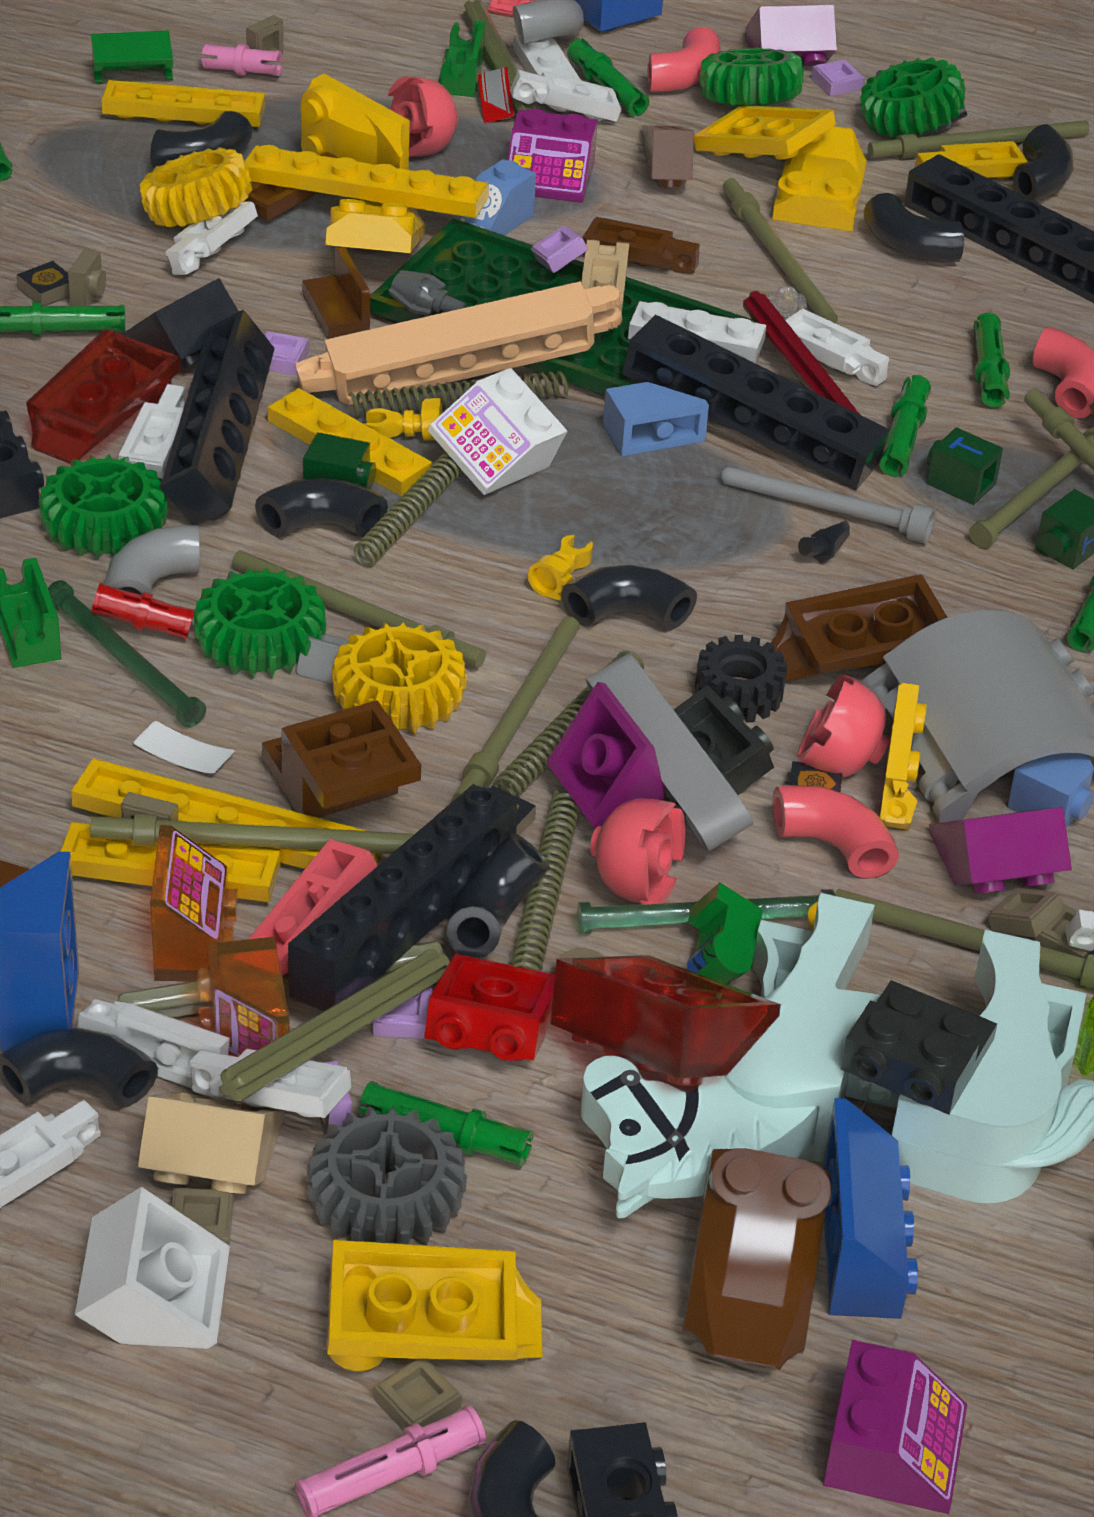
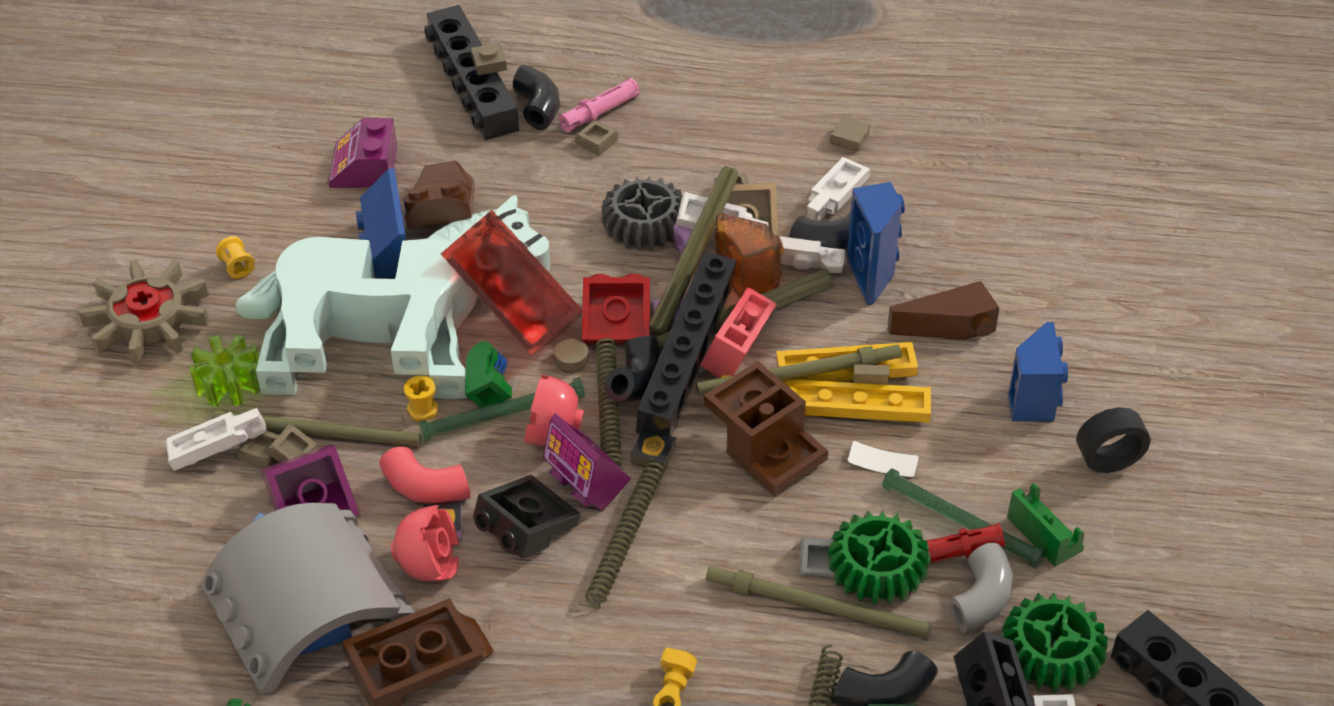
camera: 170 degrees right, 5 degrees up
white slope [75,1187,230,1349] -> none
clear orange slope [150,825,238,982] -> none
yellow slope [326,1240,543,1372] -> none
yellow gear [332,621,467,734] -> none
green pin [359,1081,534,1167] -> none
olive bar [452,616,580,801] -> none
black cylinder [561,565,697,630] -> none
light grey beam [585,652,753,852] -> none
black tyre [695,635,787,723] -> none
pearl dark grey plate [841,980,998,1115] -> none
yellow hinge [880,683,927,830] -> none

